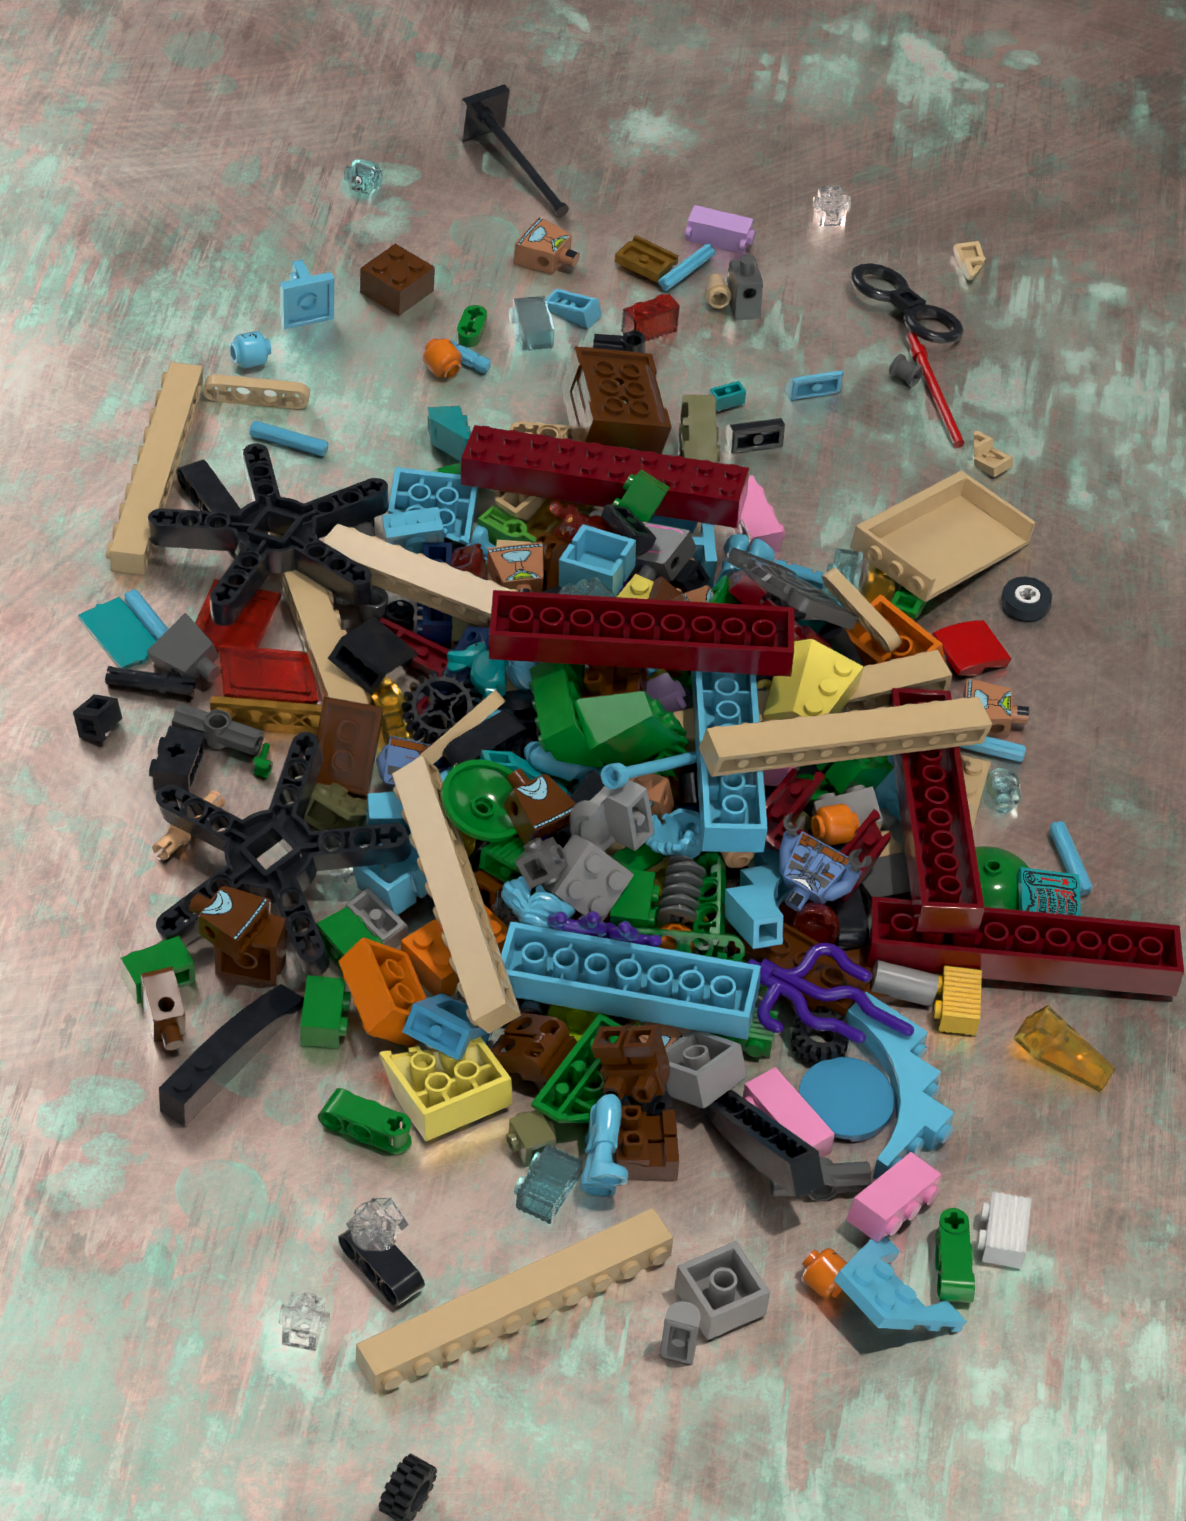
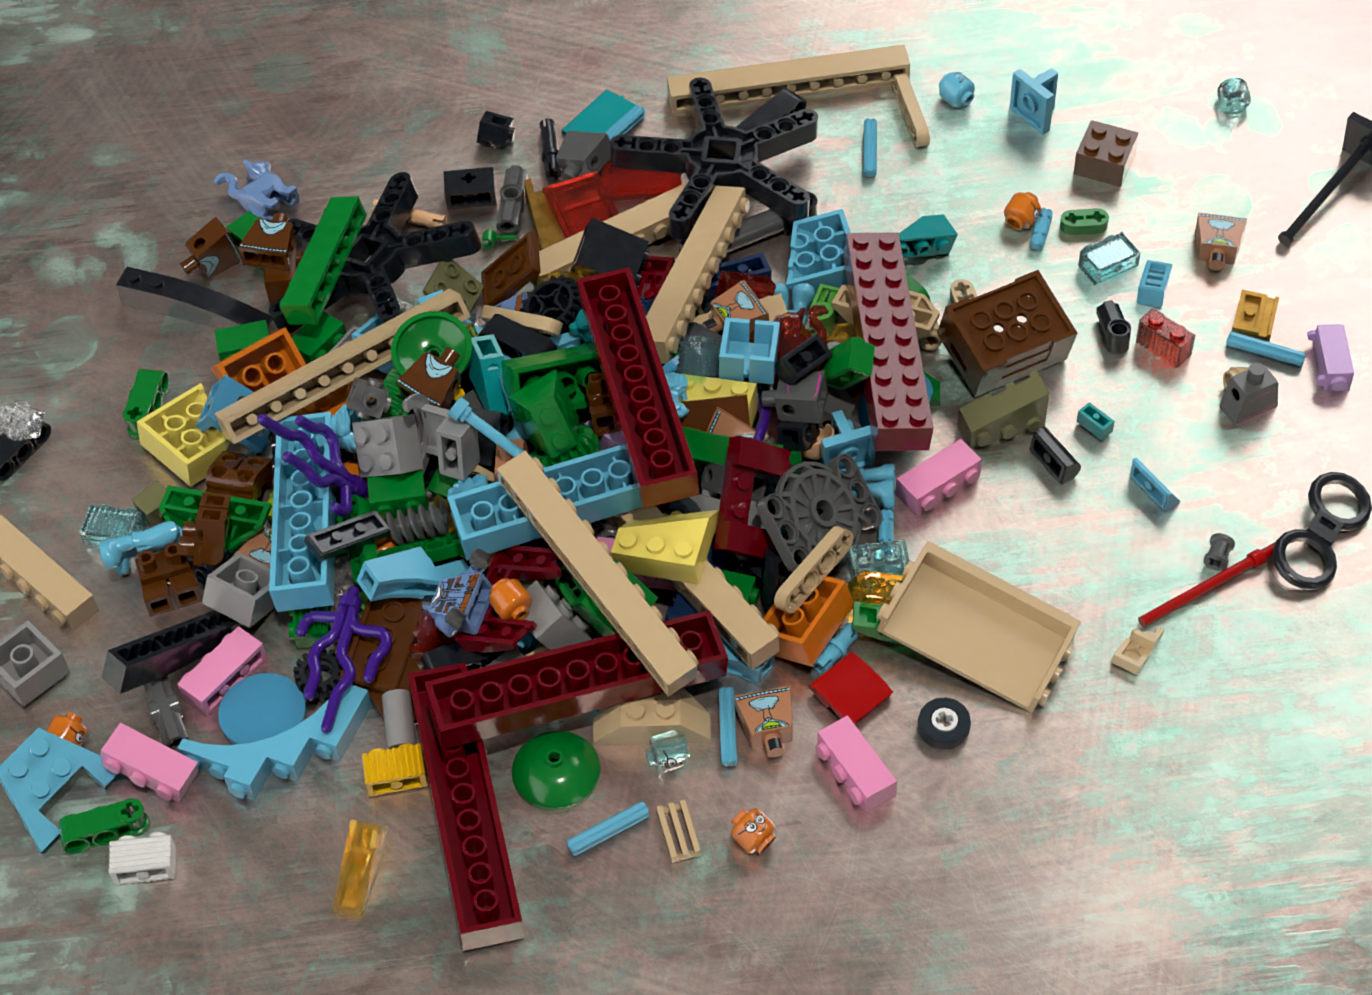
camera: 80 degrees right, 5 degrees up
medium azure bracket [382,507,444,554] -> none
tile [1018,867,1081,916] -> none
none -> medium blue animal [214,159,300,220]
none -> green brick [280,196,367,325]
none -> black tile [304,510,391,562]
none -> tan tile [656,799,701,863]
none -> orange head [731,808,776,854]
none -> bright pink brick [816,715,897,813]

